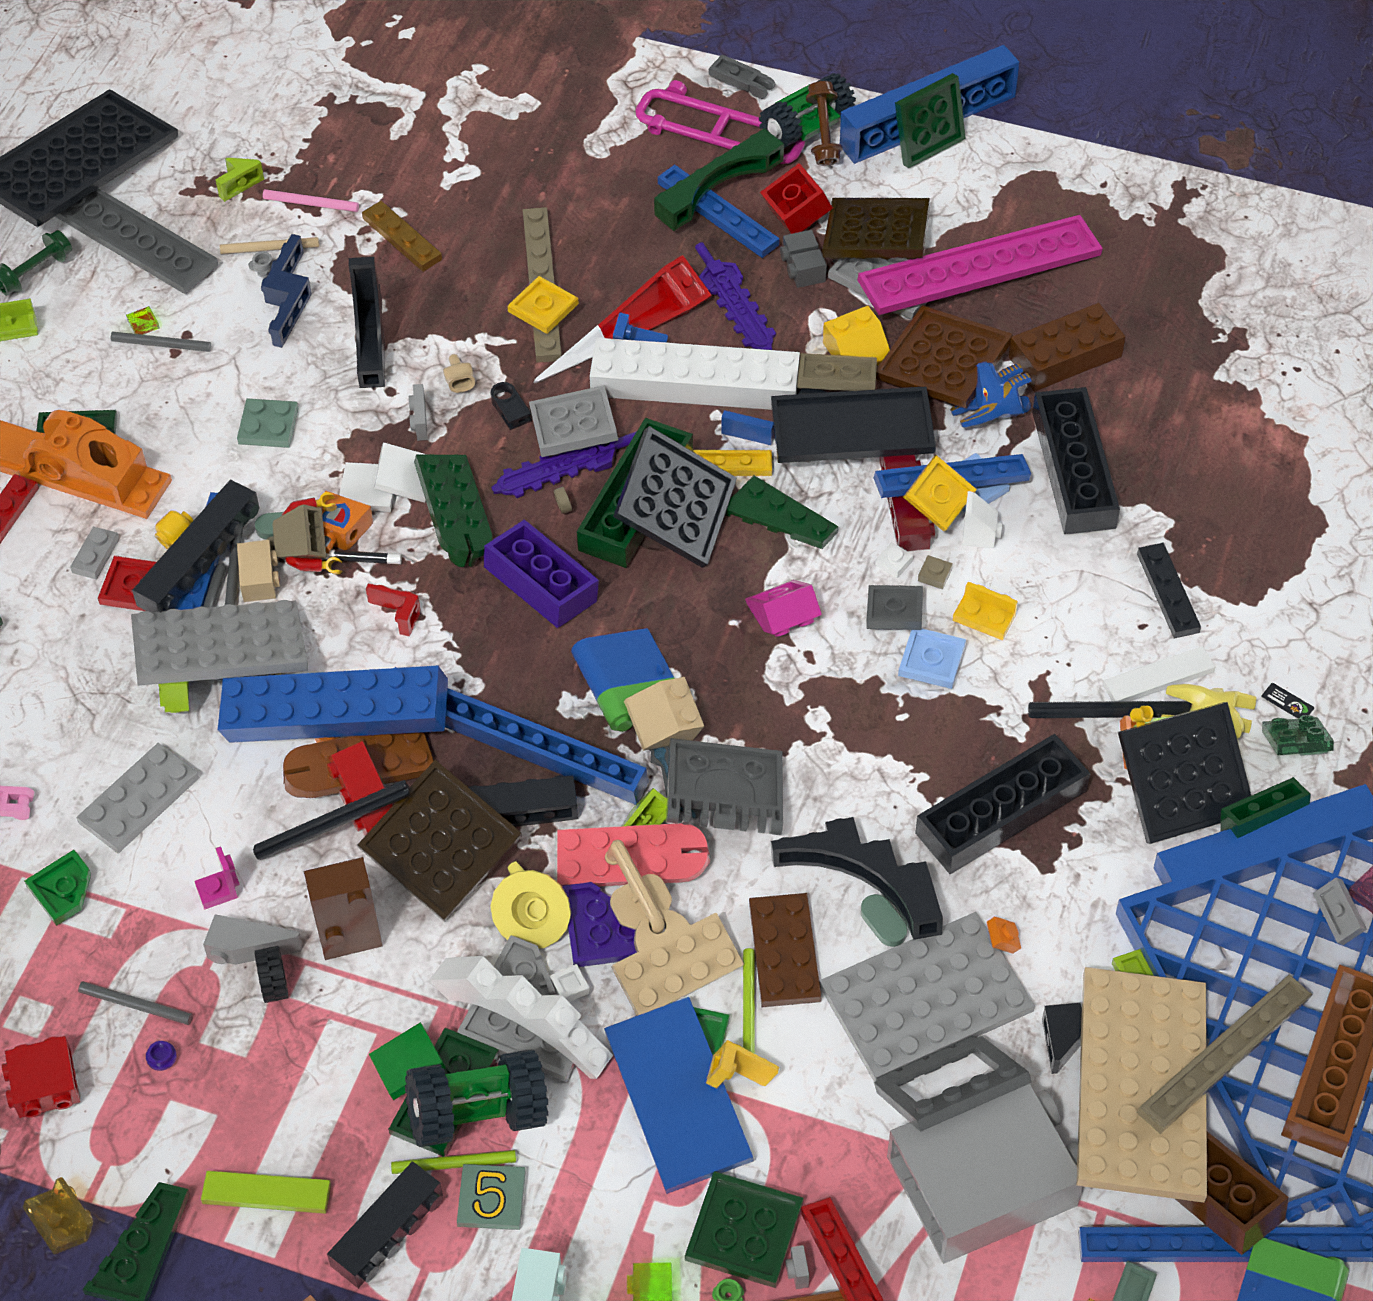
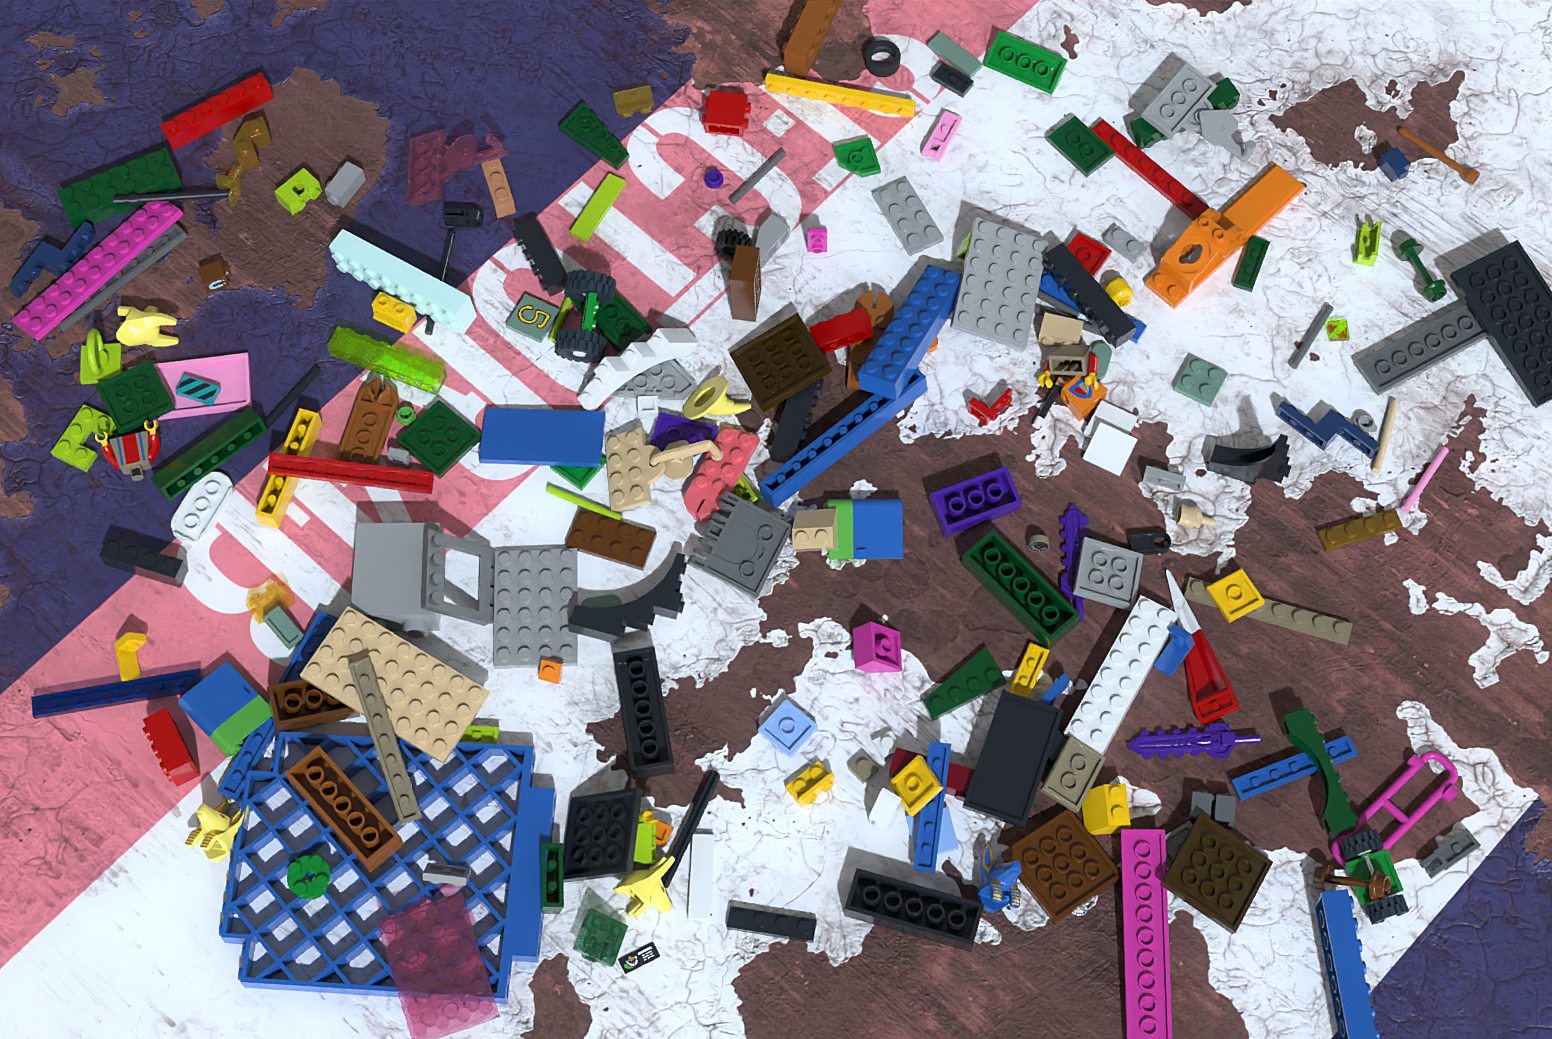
camera: 115 degrees right, 10 degrees up
lime slope [215,158,264,202] -> none
black axle [253,780,411,860] -> none
green tile [369,1022,446,1101] -> none
dark green plate [414,454,492,567] -> none
plate [613,426,737,568] -> none
yellow bracket [706,1040,779,1089] -> none
red brick [760,163,833,234] -> none
dark grey plate [866,585,923,630] -> none
dark green plate [895,73,966,168] -> none
reddish brown brick [1009,303,1126,392] -> none
black slope [1042,1003,1082,1074] -> none

